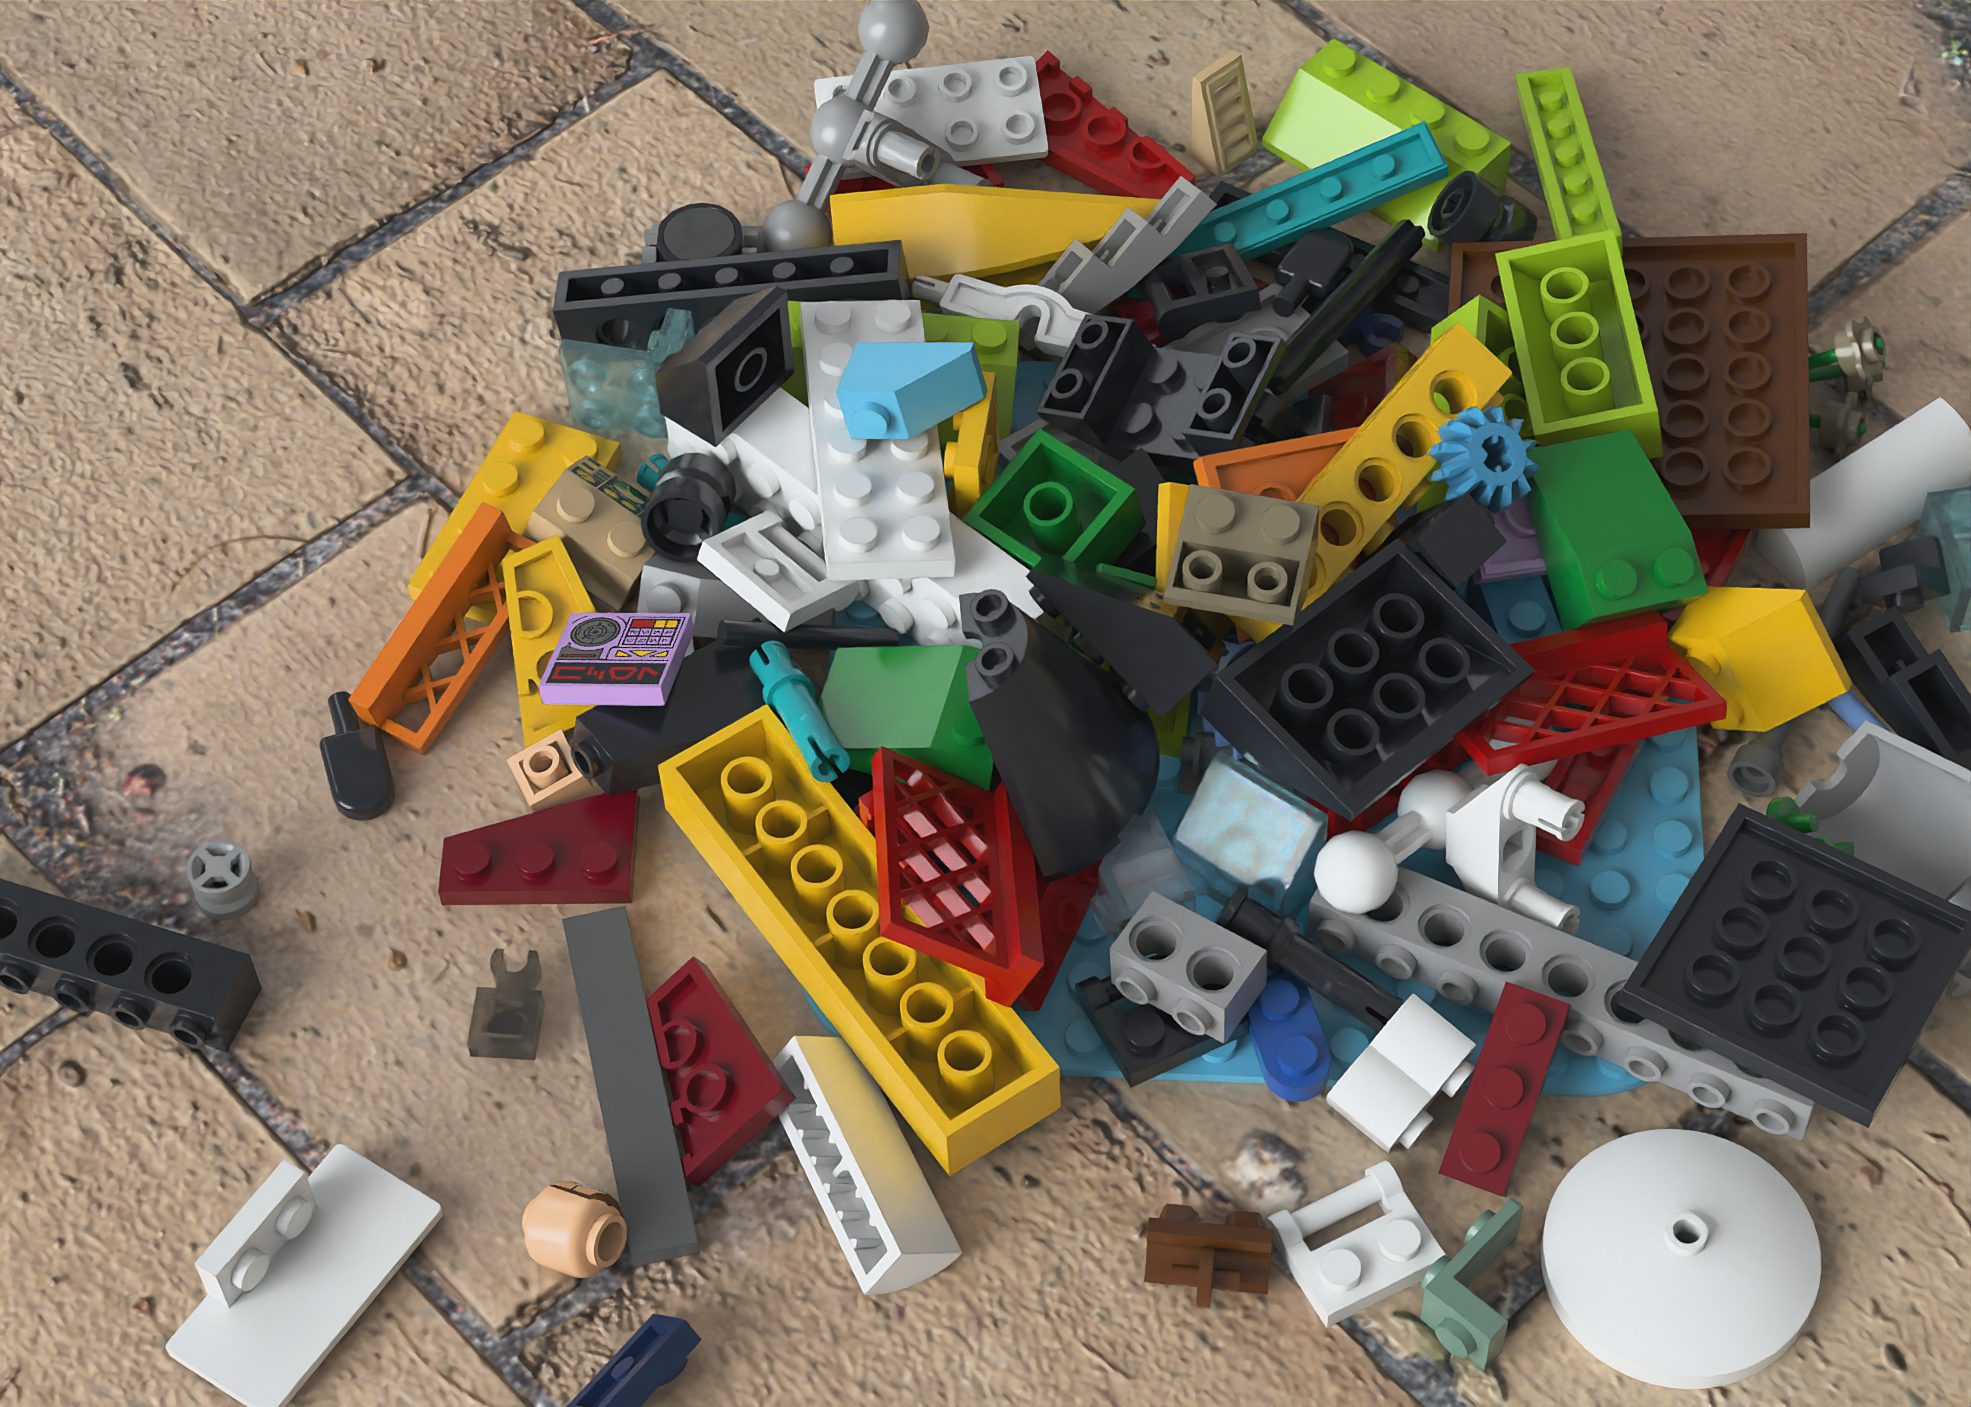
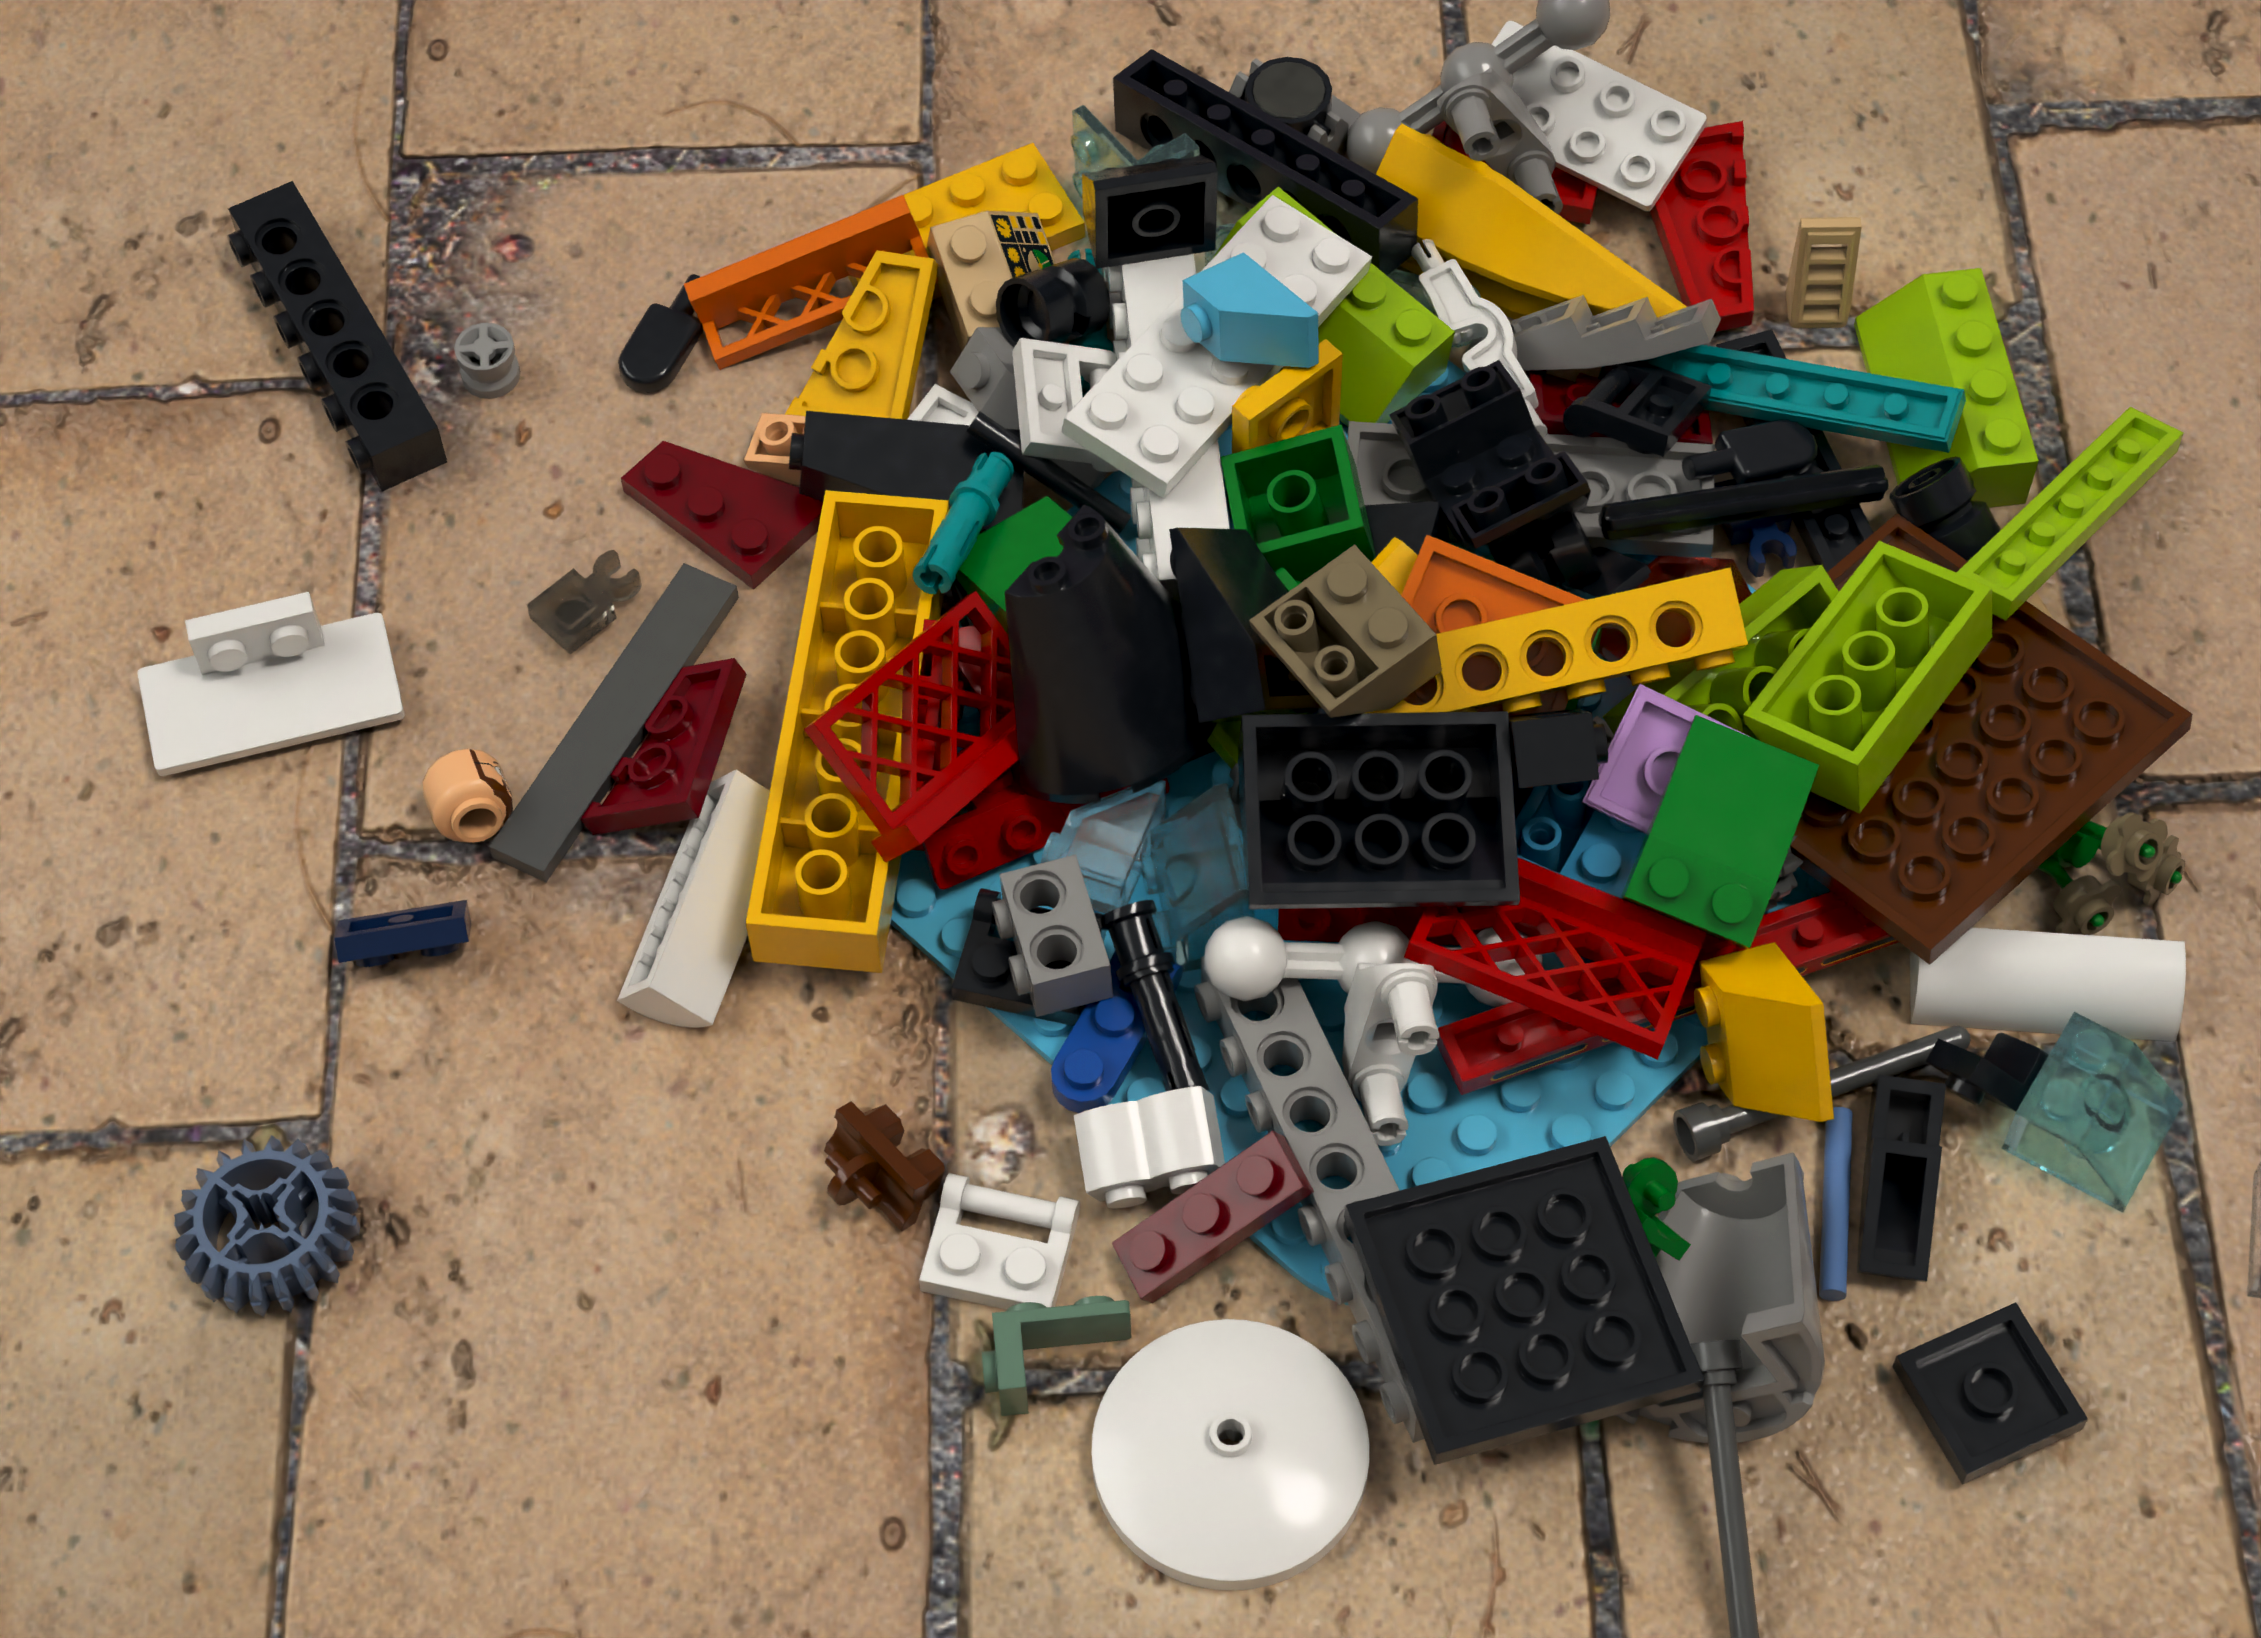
camera: 40 degrees right, 5 degrees up
tile [539,613,694,706] -> none
dark azure gear [1427,407,1540,514] -> none

